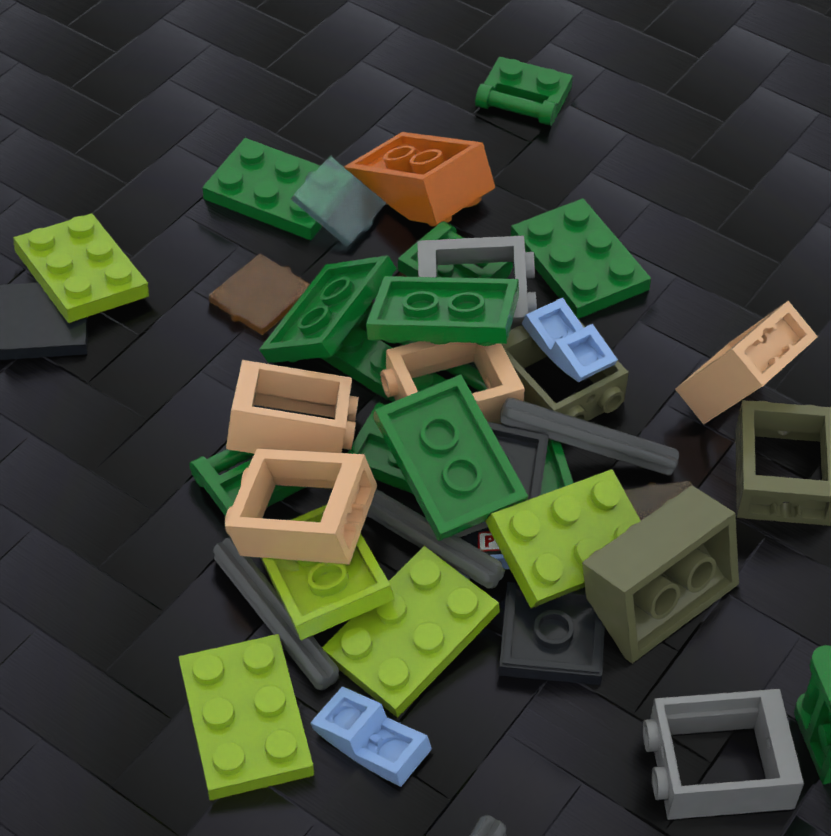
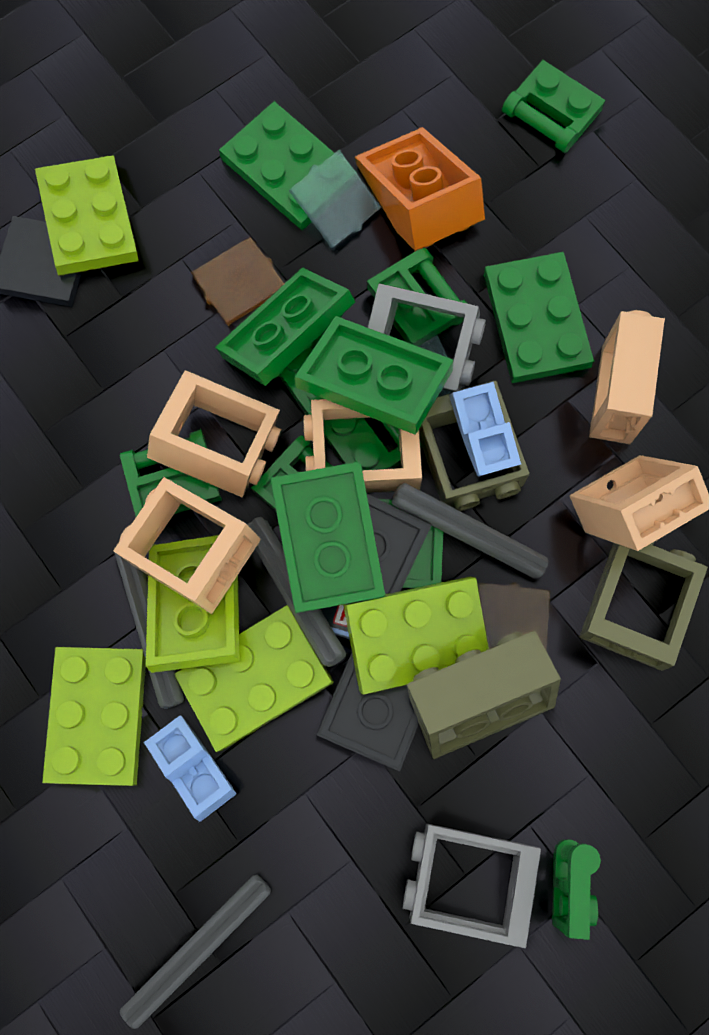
camera: 20 degrees right, 25 degrees up
none -> light nougat window [589,310,665,444]

